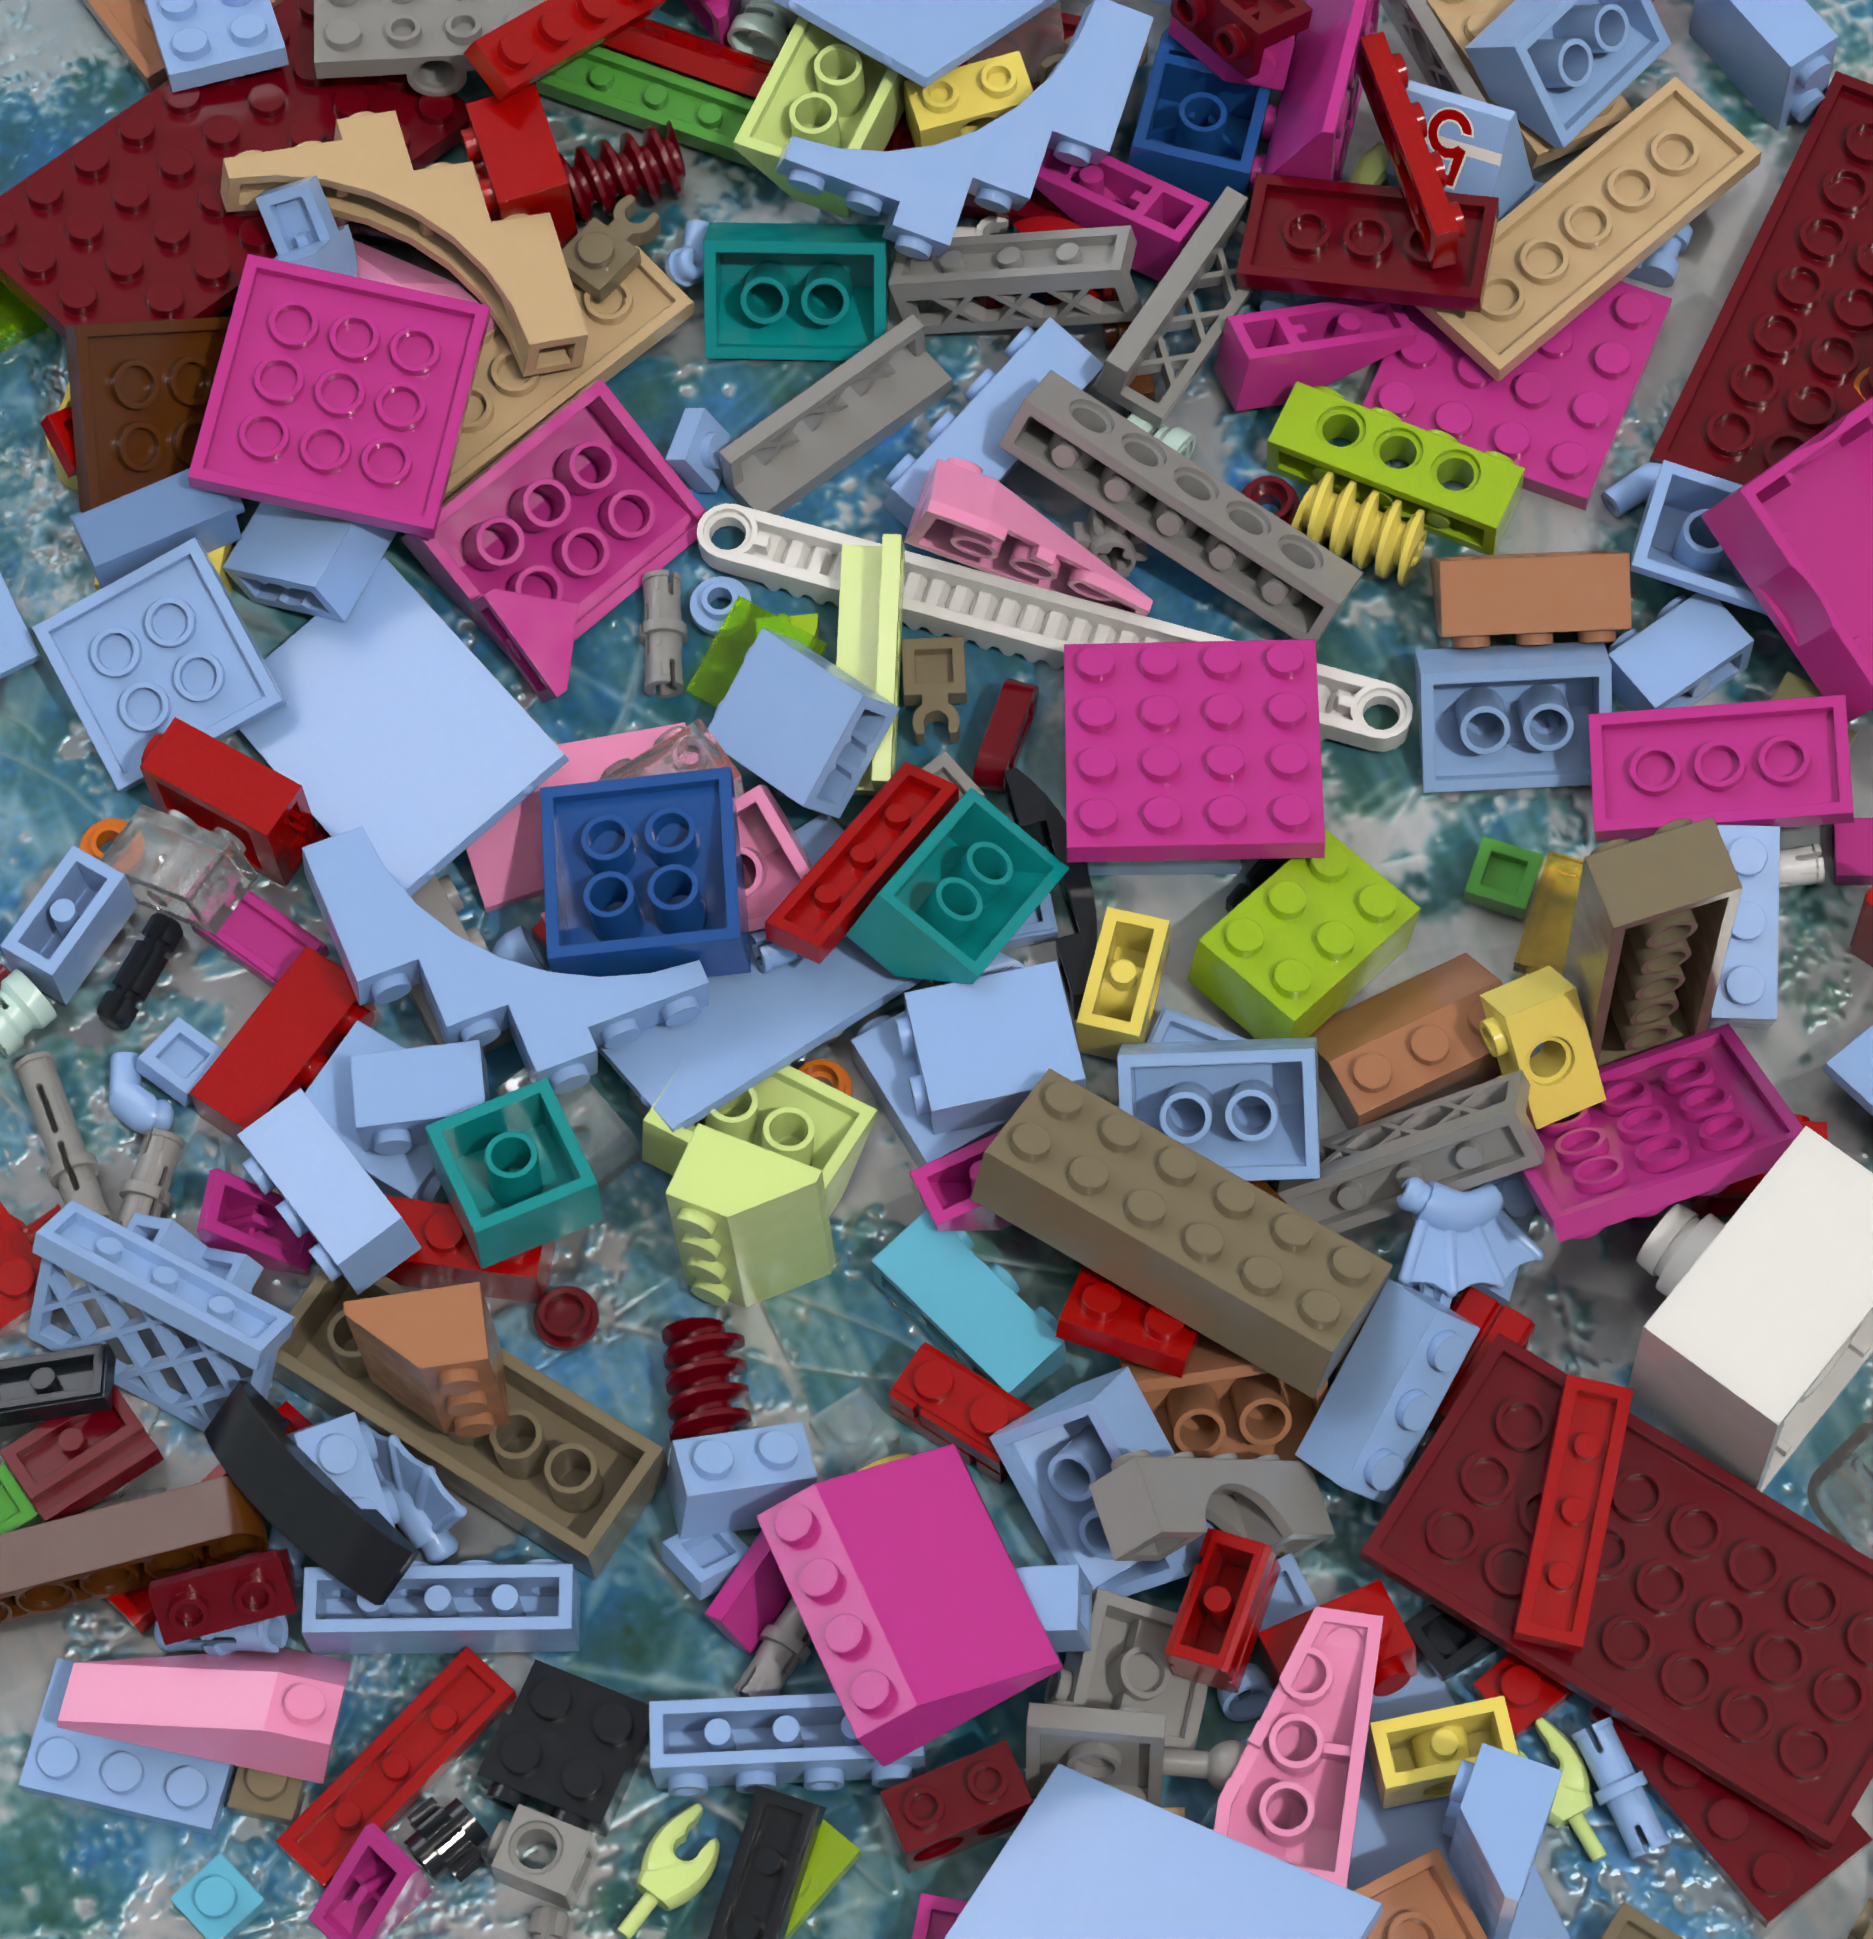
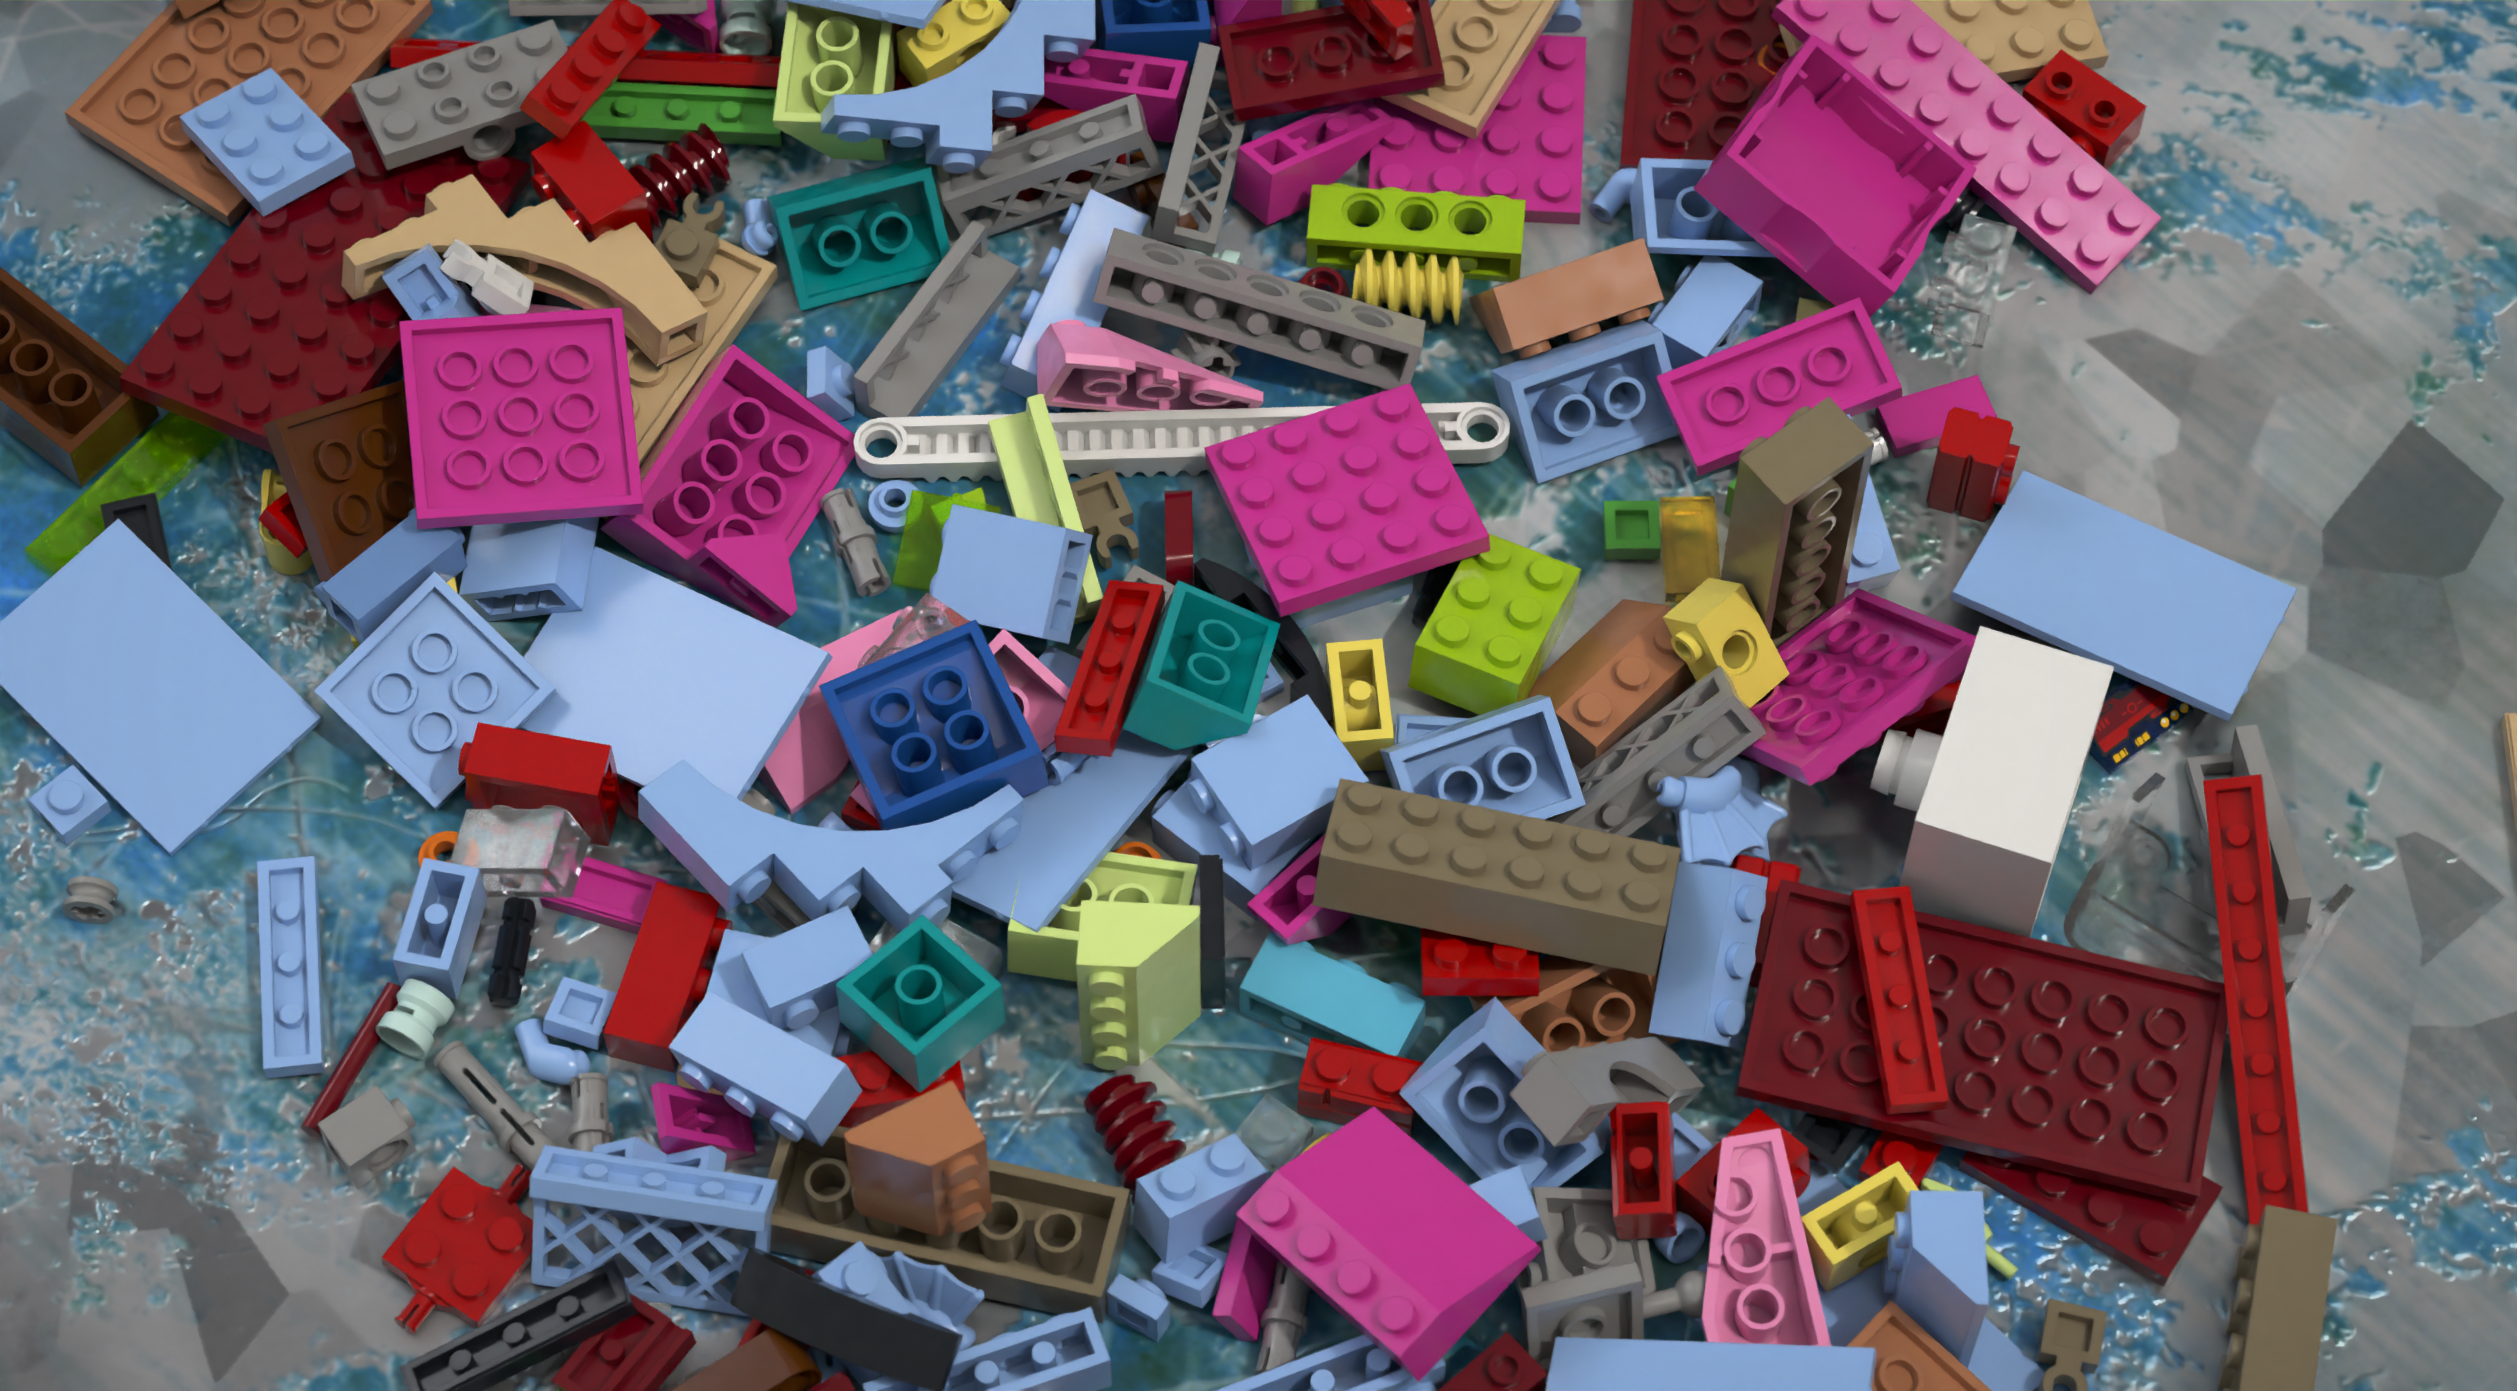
camera: 25 degrees left, 5 degrees down
dark red plate [534,1286,600,1351] -> none
light blue pin [1571,1717,1671,1860] -> none
none -> white plate [440,239,534,315]
none -> light blue plate [1106,1273,1170,1343]
none -> black plate [1199,855,1225,1009]

